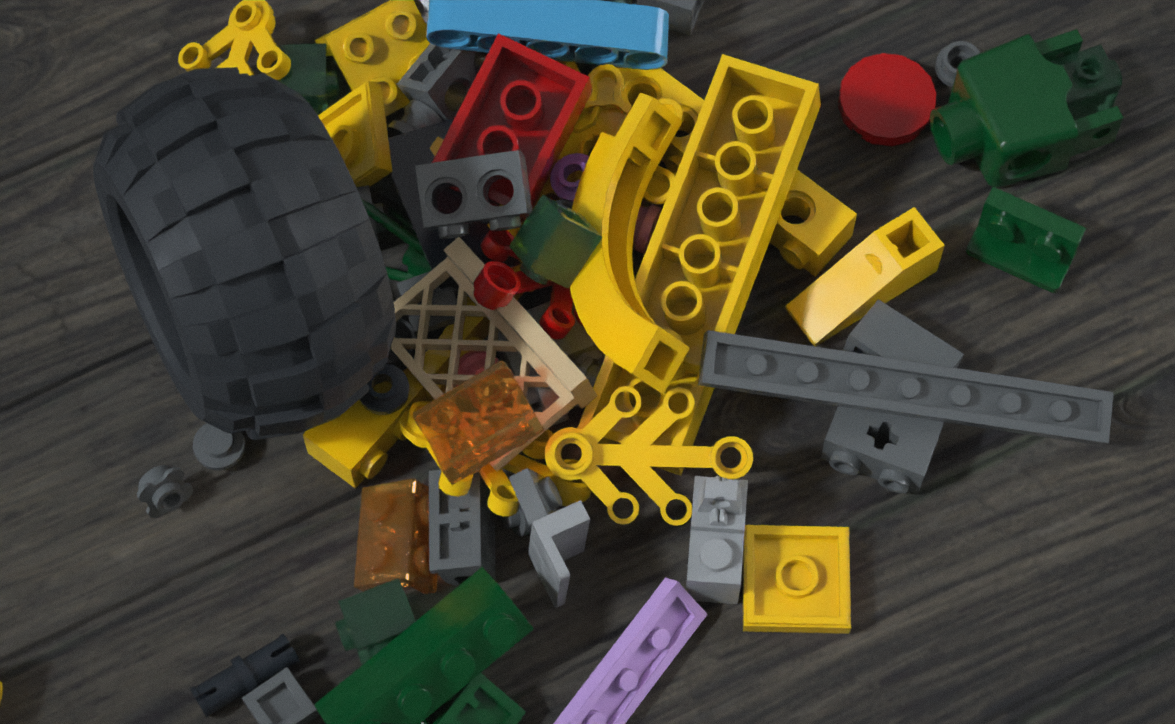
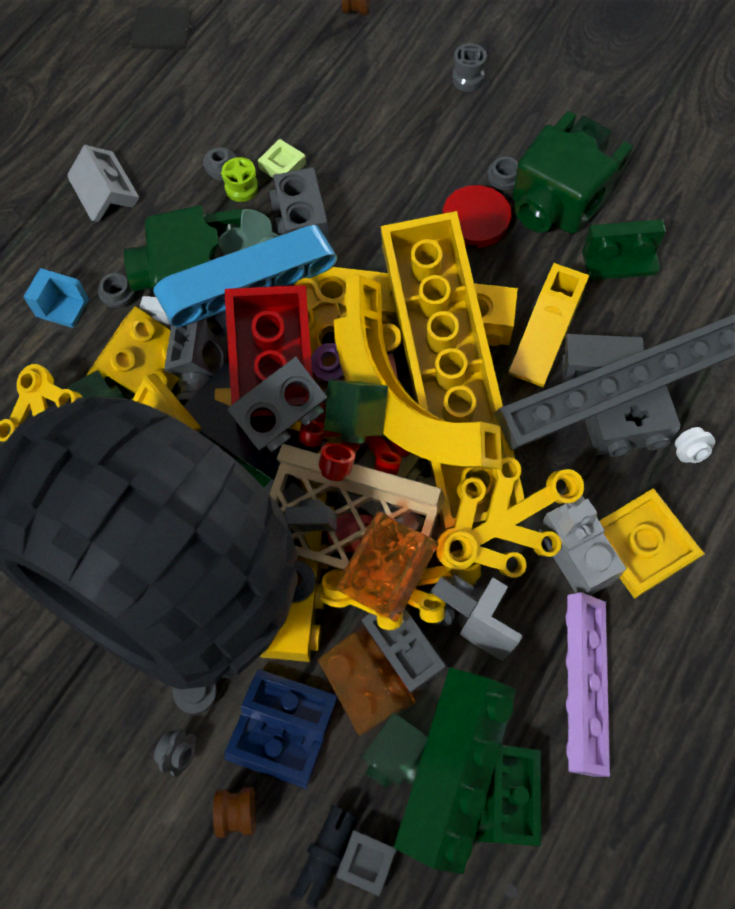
camera: 30 degrees left, 0 degrees up
none -> reddish brown wheel [213,787,256,838]
none -> dark blue slope [224,669,338,789]
none -> dark grey plate [285,500,337,532]
none -> white plate [675,427,715,463]

